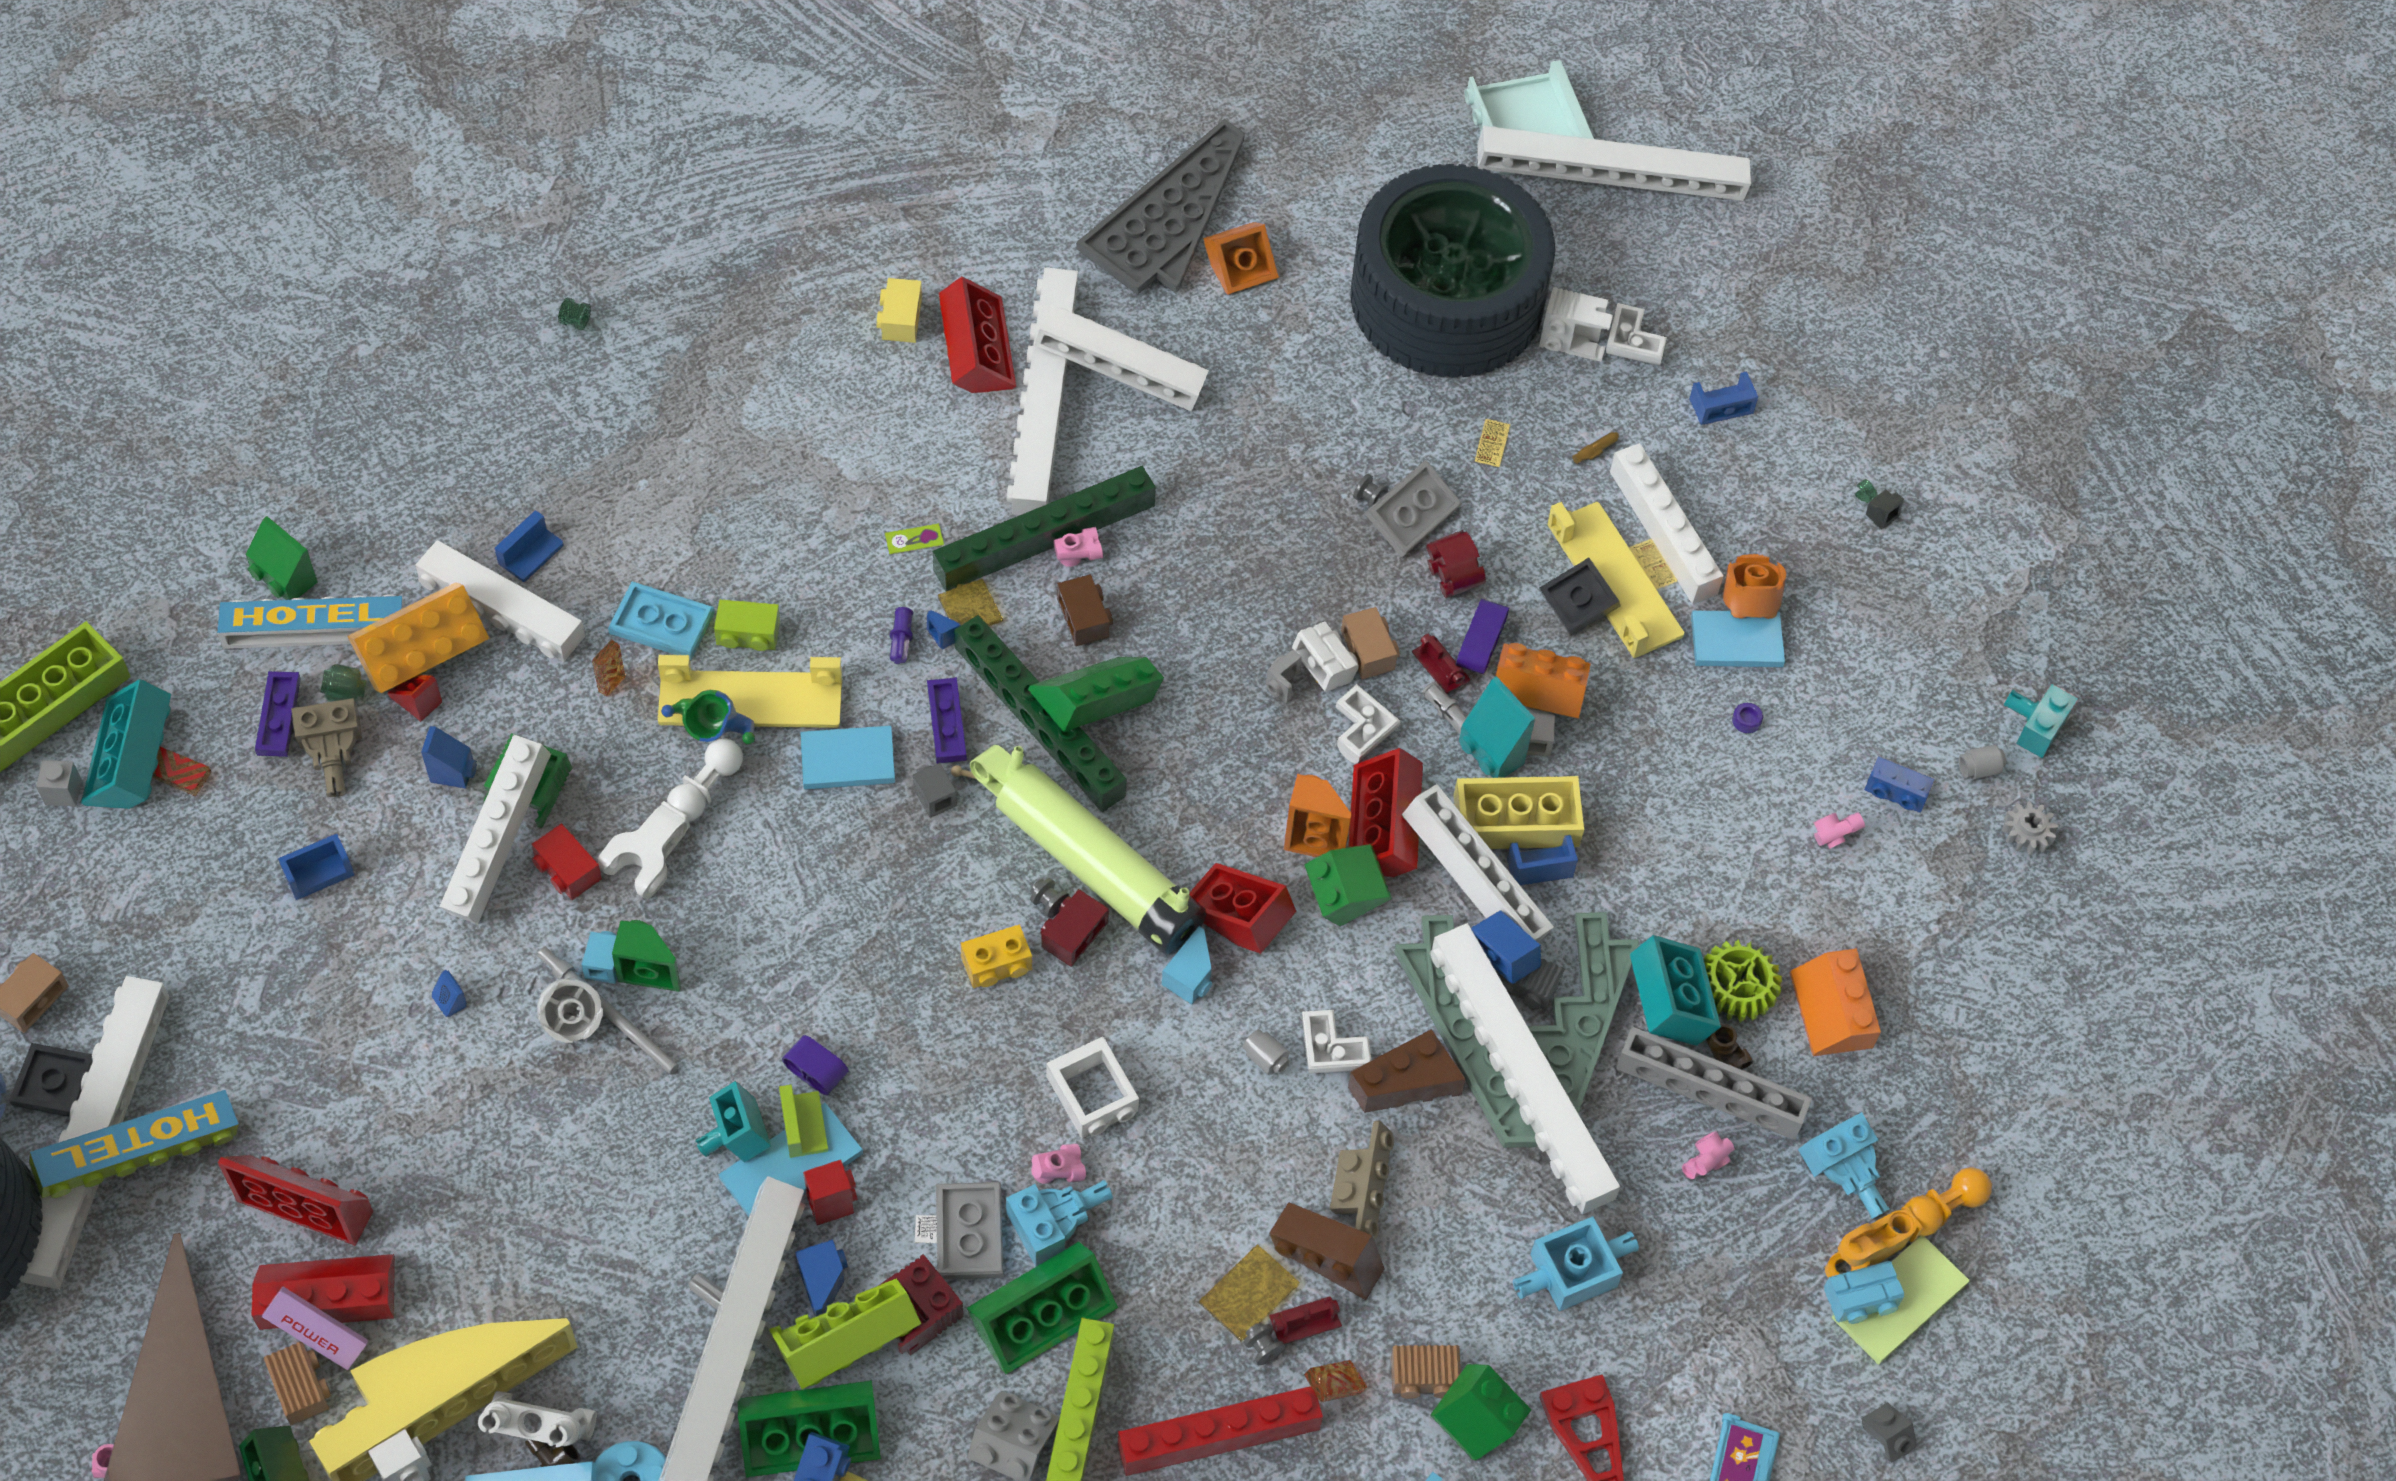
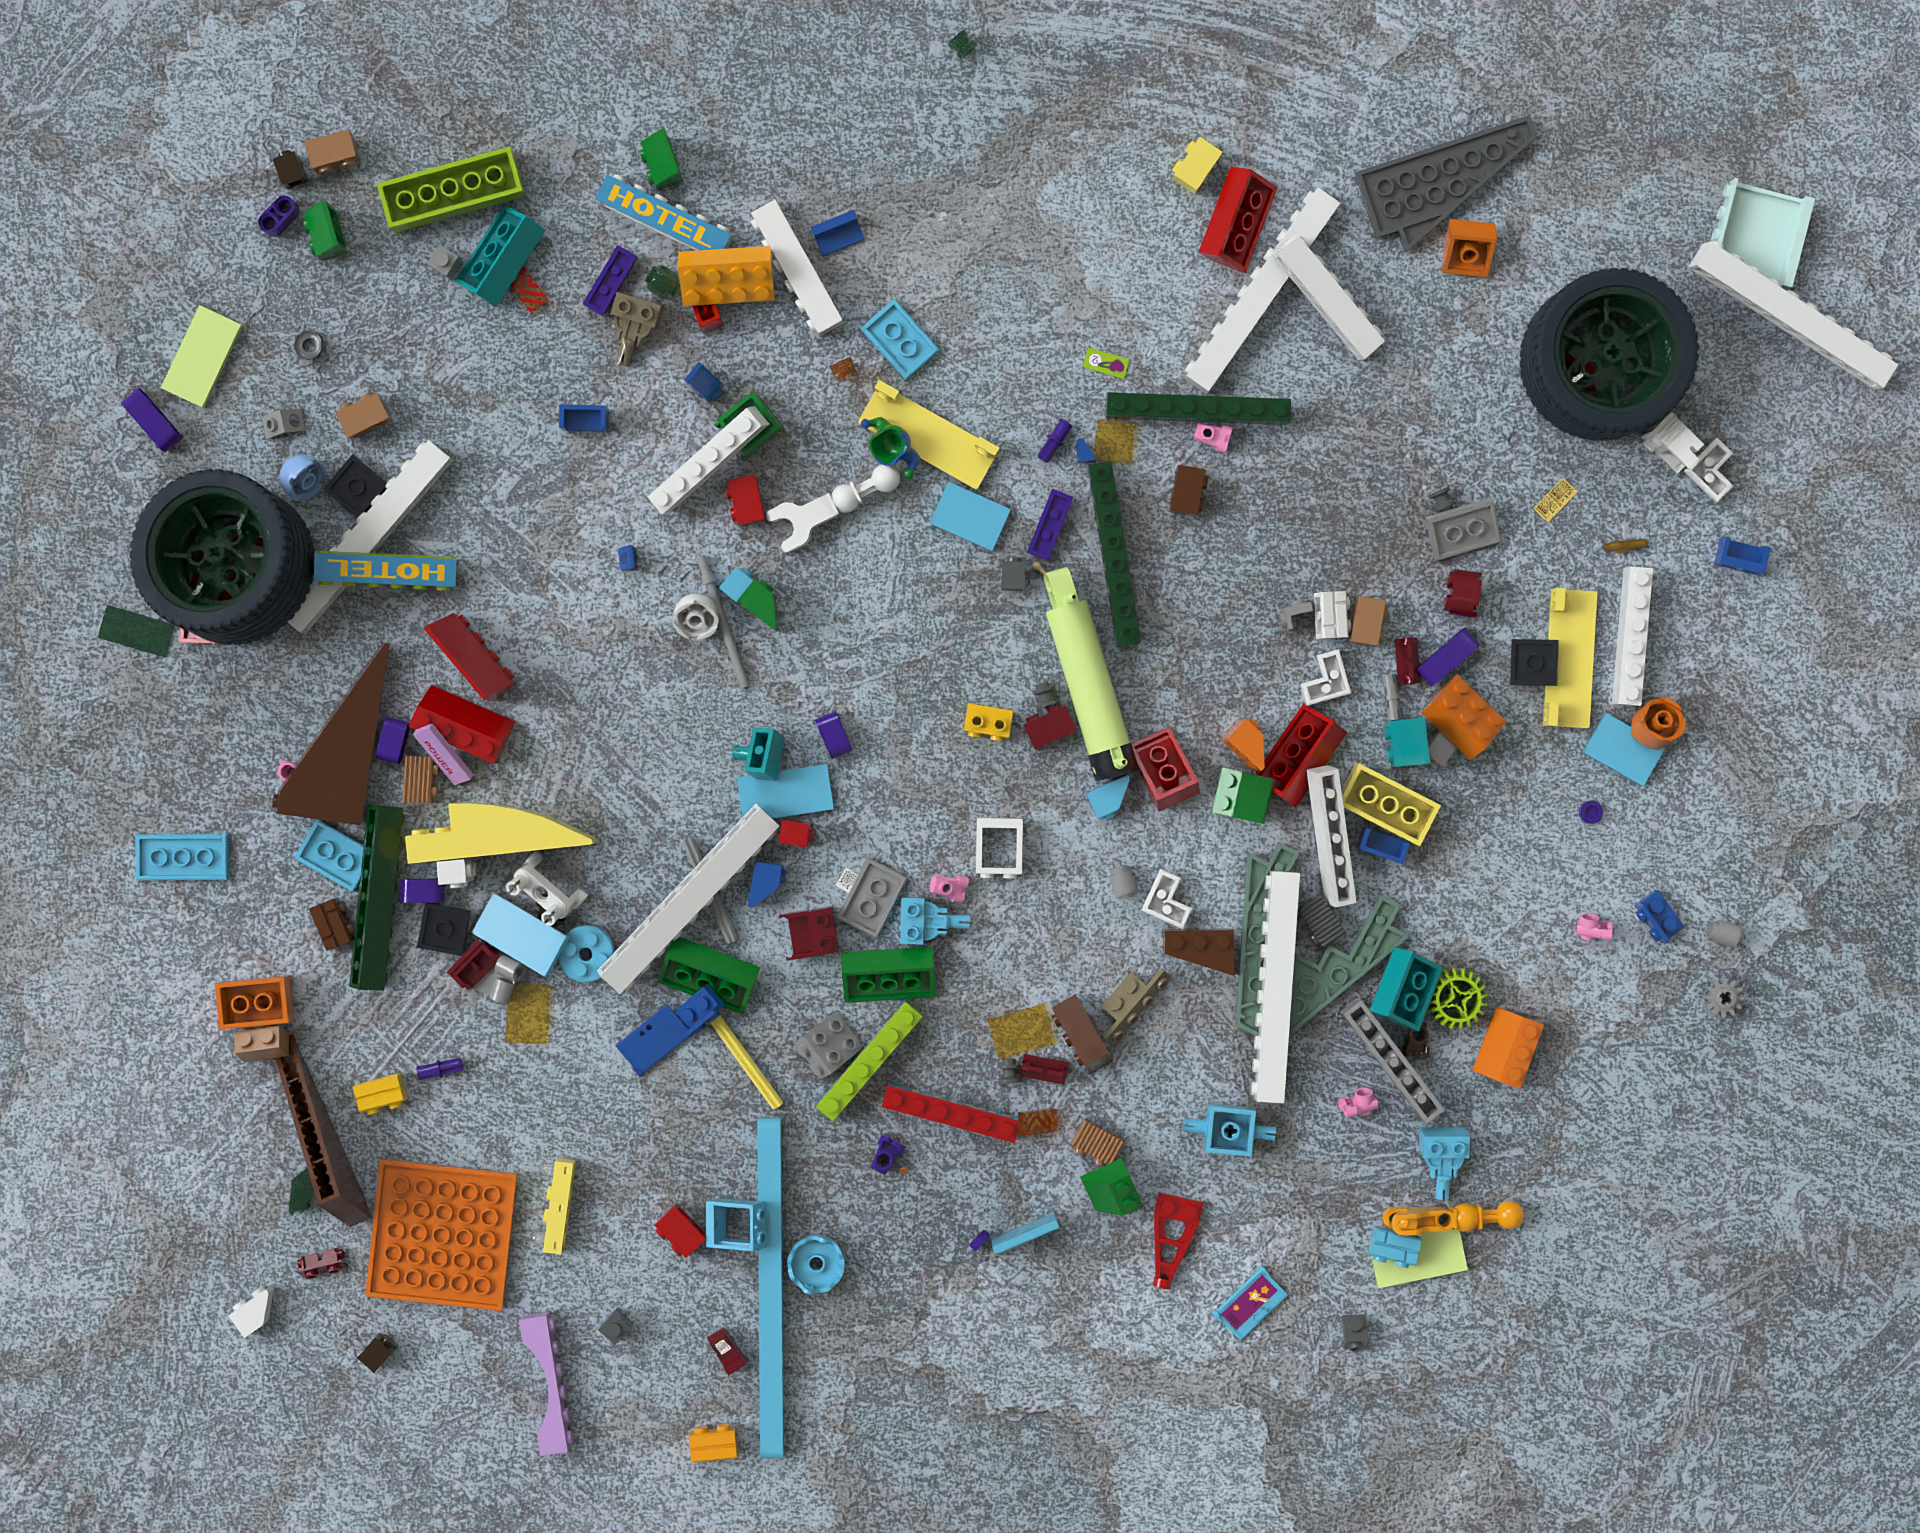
camera: 30 degrees right, 30 degrees up
lime brick [714,599,780,651] -> none
lime wedge [769,1279,921,1389] -> none
lime panel [779,1084,828,1158] -> none
green slope [1028,657,1164,732] -> none
blue panel [1471,910,1541,984] -> none
clear yellow sticker [1629,539,1678,589] -> none
pearl dark grey piece [1854,479,1904,530] -> none
teal brick [2003,684,2078,758] -> none
none -> dark purple beam [376,717,410,764]

